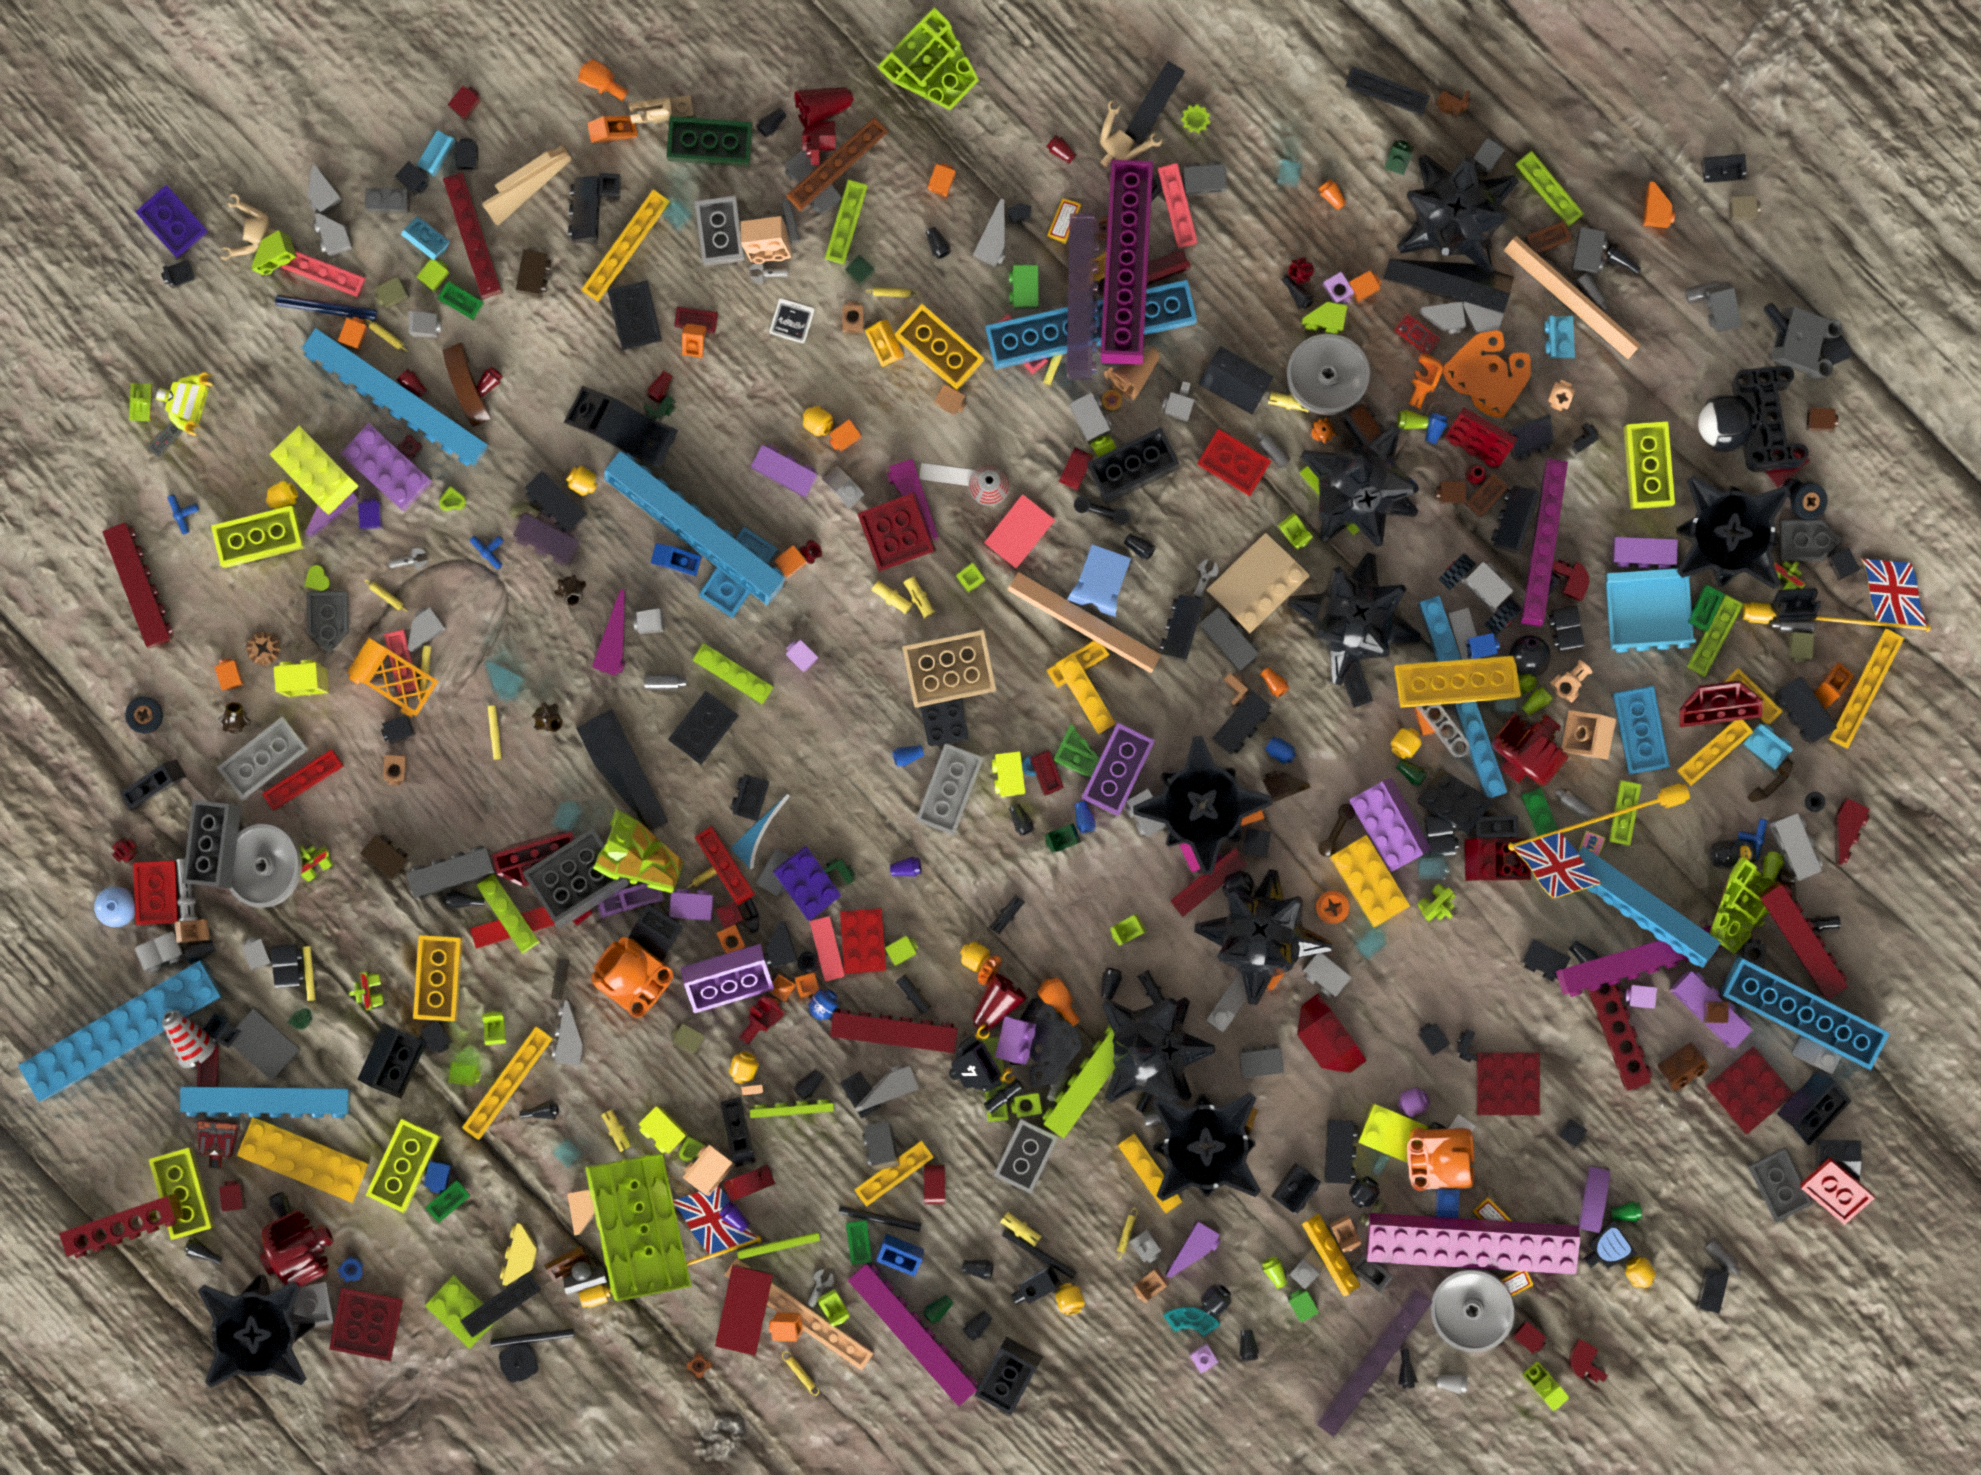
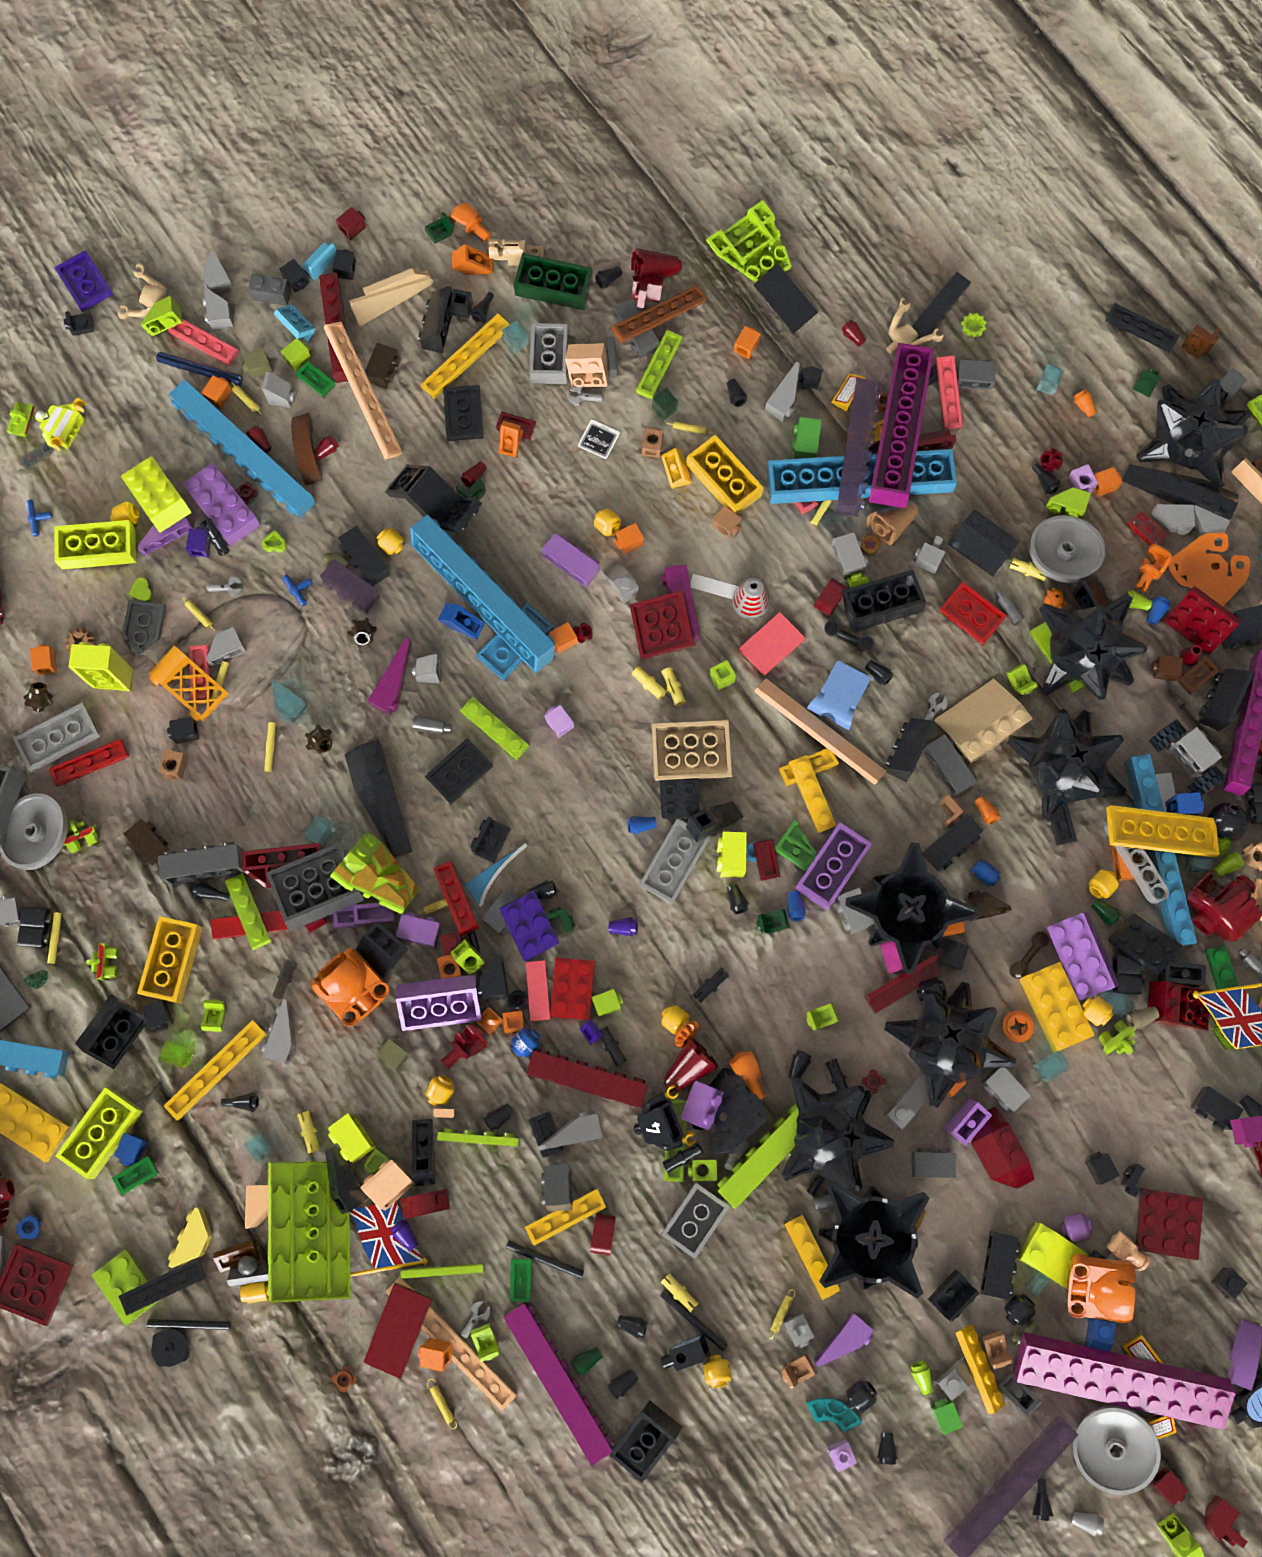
camera: 10 degrees right, 10 degrees down
blue brick [876,1234,924,1277] -> none
none -> black pin [201,518,230,556]
none -> light nougat tile [324,322,403,459]
none -> black slope [325,1146,368,1214]
none -> dark green bracket [425,212,454,244]
none -> lime brick [450,939,485,975]
none -> black cone [470,292,494,322]
none -> black cone [527,880,557,899]
none -> dark purple tile [580,1019,603,1045]
none -> black slope [686,802,744,842]
none -> black sticker [753,264,818,333]
none -> dark red plate [861,1069,886,1094]
none -> medium lavender brick [944,1098,992,1146]
none -> yellow head [1083,996,1114,1026]
none -> light nougat connector [1107,1230,1151,1271]
none -> dark tan cone [1127,1007,1159,1030]

